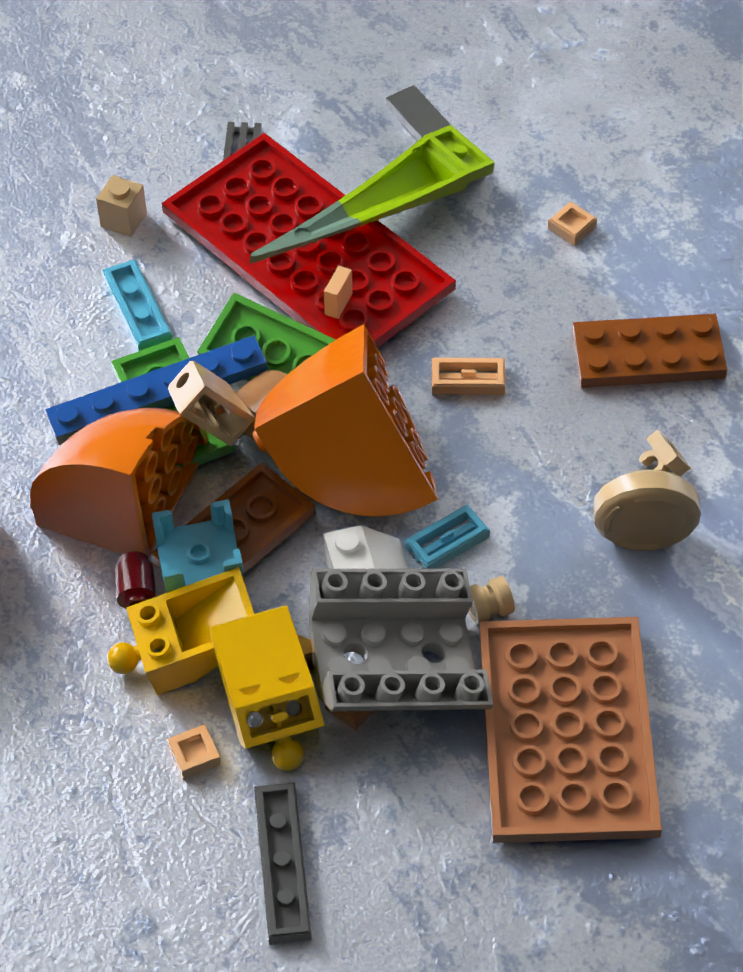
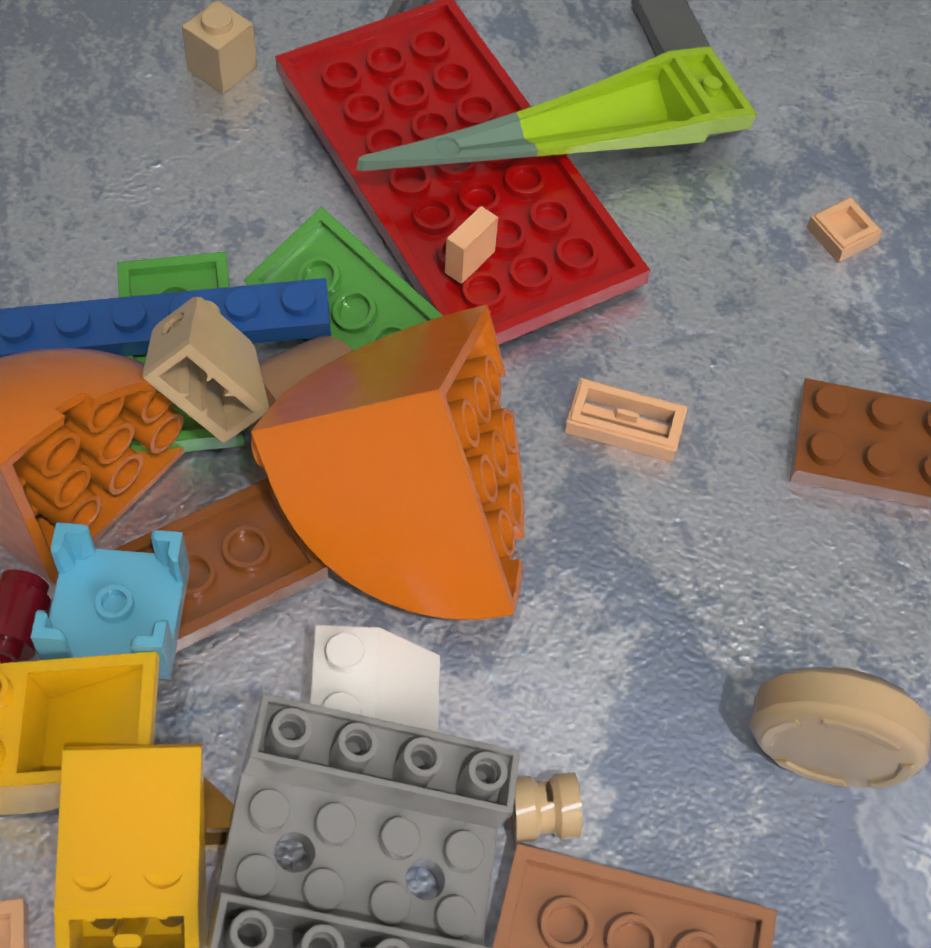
camera: 10 degrees right, 5 degrees up
medium azure tile [102,259,172,351] -> none
medium azure tile [405,504,490,569] -> none
tan tile [639,429,691,477] -> none

